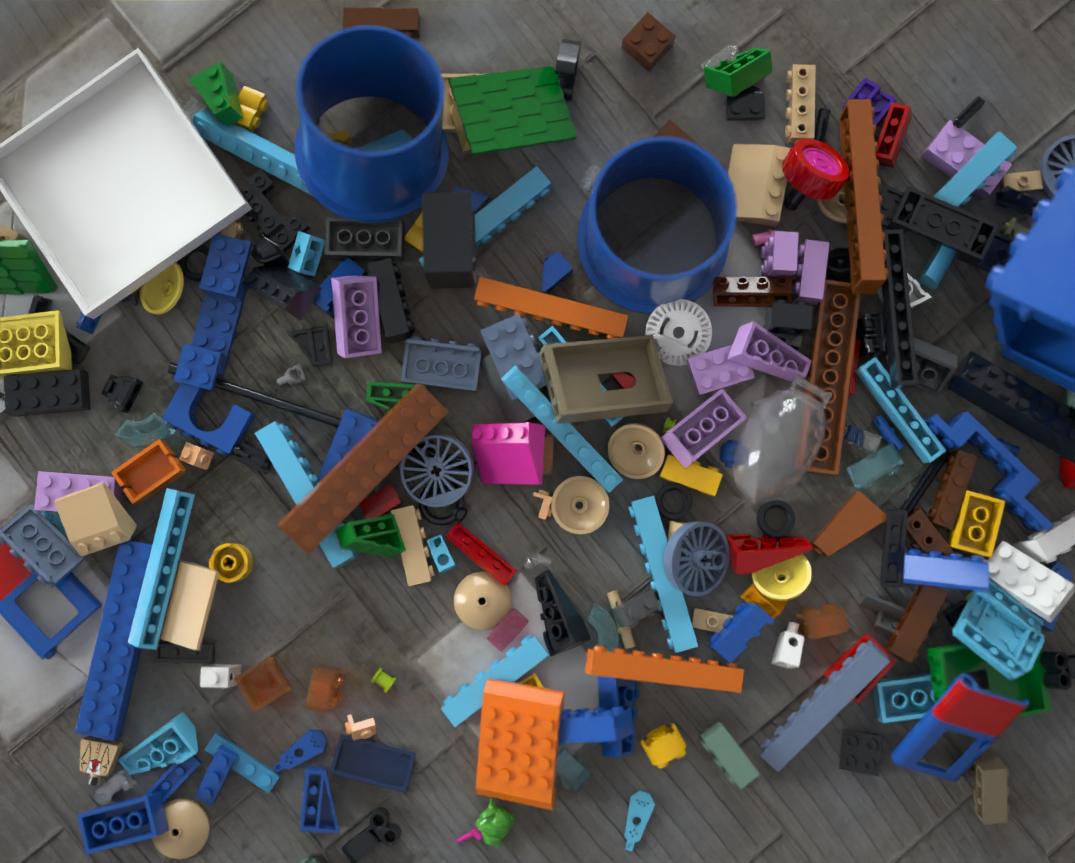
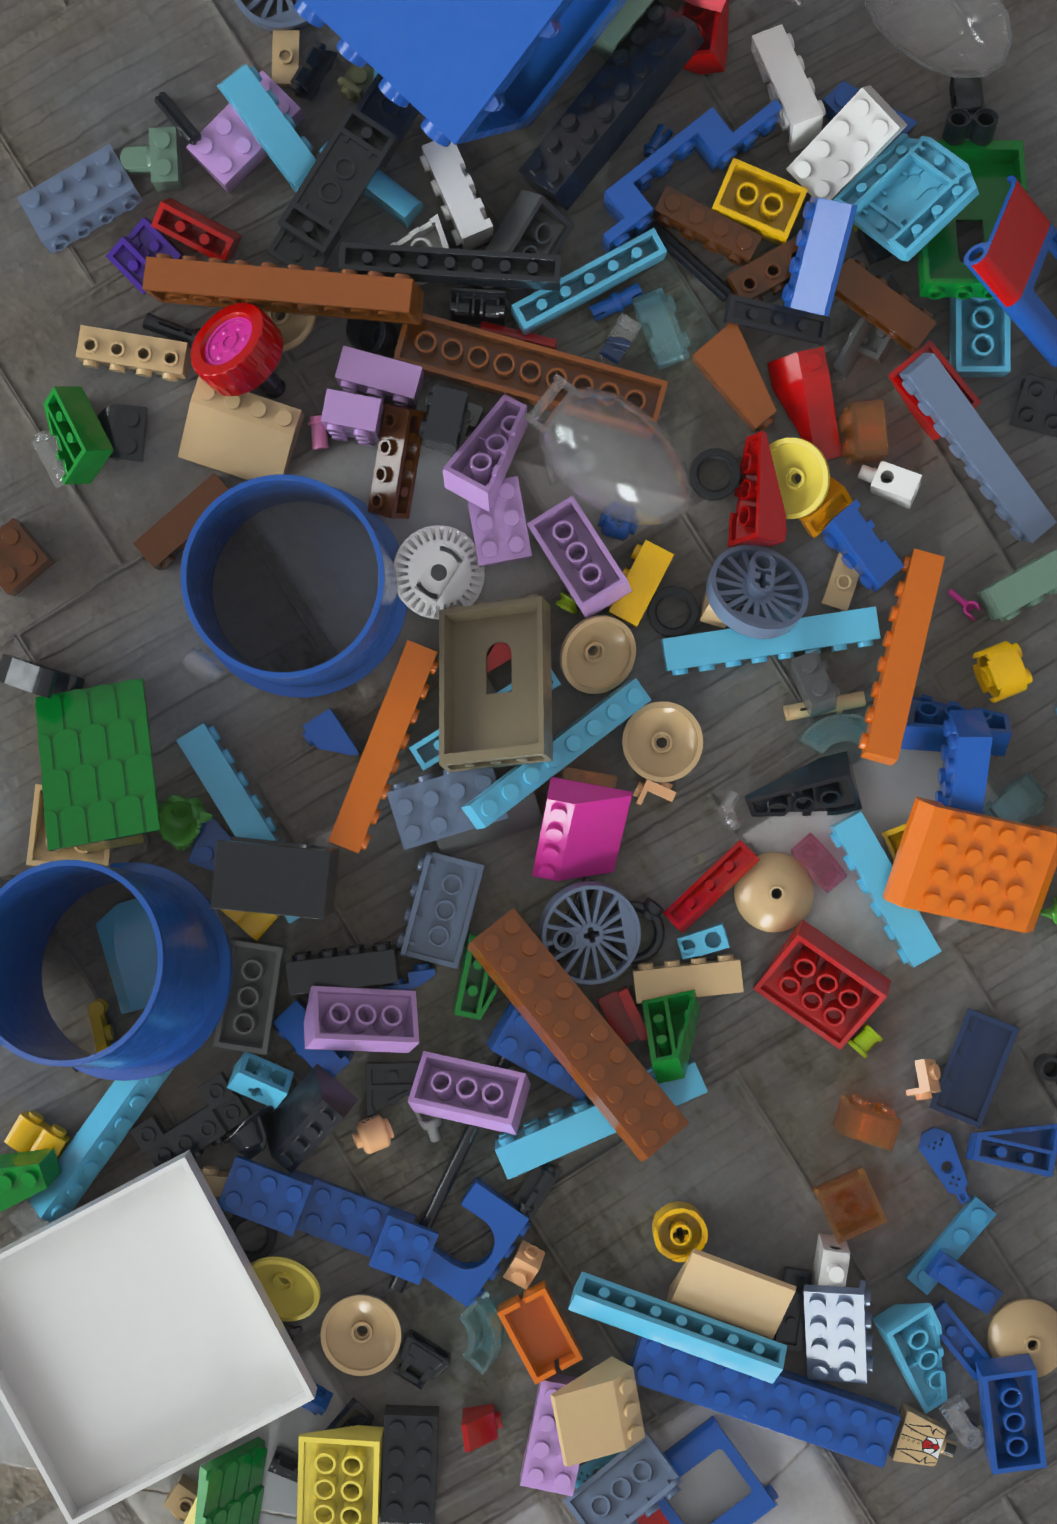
camera: 90 degrees left, 5 degrees up
none -> sand blue bracket [17,143,142,253]
none -> sand green brick [120,127,184,191]
none -> bright green hair [159,795,213,851]
none -> tan dish [320,1294,402,1376]
none -> light nougat head [352,1115,394,1154]
none -> blue slope [383,963,436,991]
none -> lavender brick [408,1051,531,1135]
none -> white wedge [419,141,494,250]
none -> red slope [461,1403,503,1452]
none -> red slope [753,920,891,1050]
none -> red wedge [767,346,842,460]
none -> bracket [803,1280,874,1384]
none -> dark pink hand [947,588,982,621]

